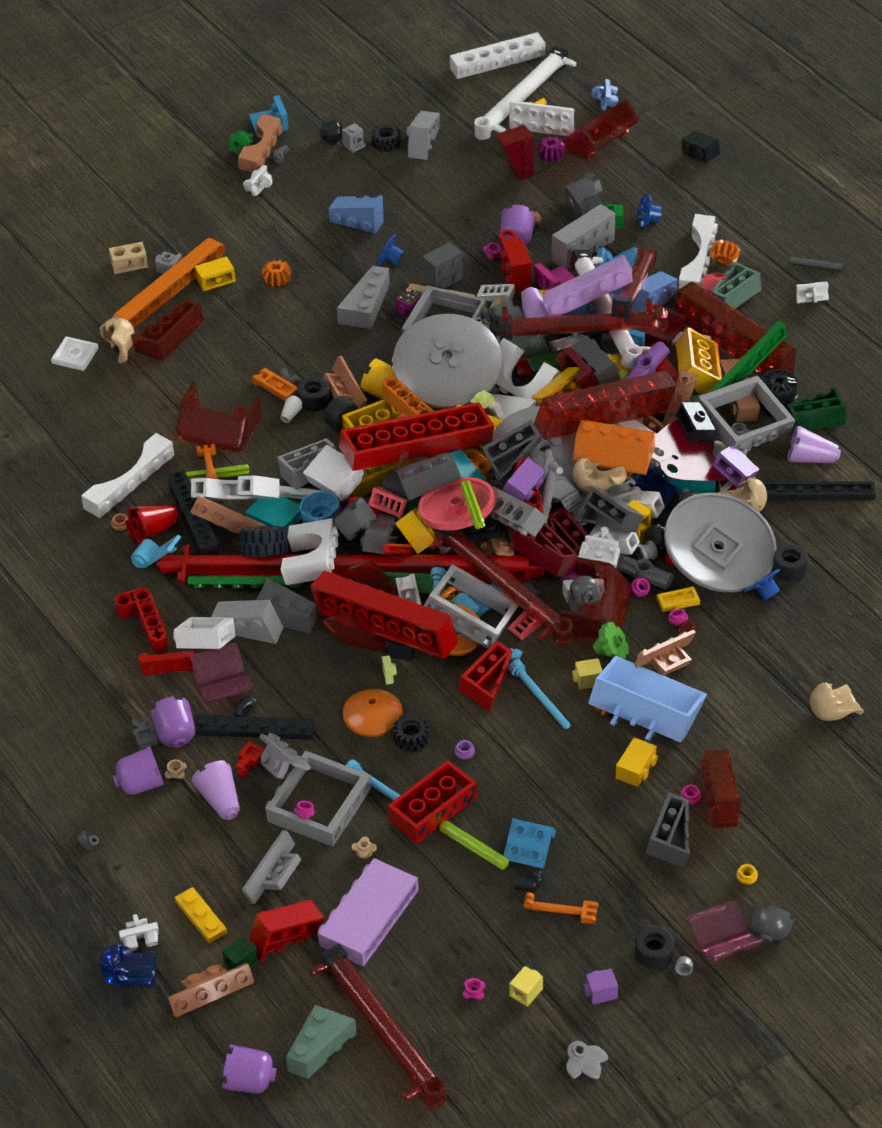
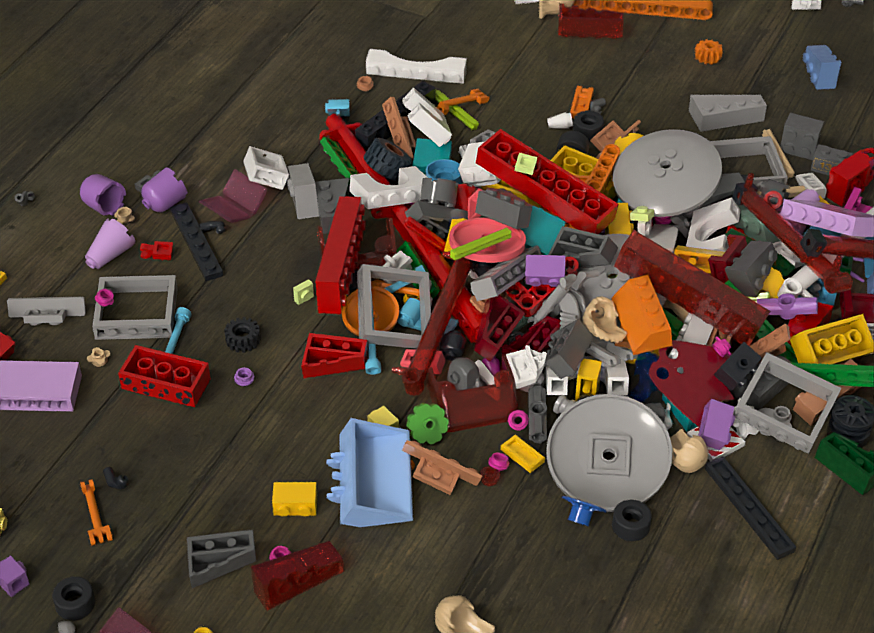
camera: 60 degrees right, 0 degrees up
red beam [115,588,168,654] -> none
red cone [125,505,180,544] -> none
red plate [138,651,196,675] -> none
clear red windscreen [176,381,262,452] -> none
yellow brick [195,256,236,292] -> none
light grey bracket [259,733,311,779] -> none
orange dish [343,689,403,737] -> none
blue wheel [376,234,405,267] -> none
brick [396,287,422,317] -> none
lime axle [439,820,509,870] -> none
dark azure bracket [504,818,556,868] -> none
medium azure piece [508,659,570,729] -> none
lavender cone [787,426,841,463] -> none
none -> yellowish green plate [514,153,537,175]
none -> dark pink plate [712,336,732,357]
none -> red brick [764,191,783,210]
none -> dark grey brick [811,144,853,176]

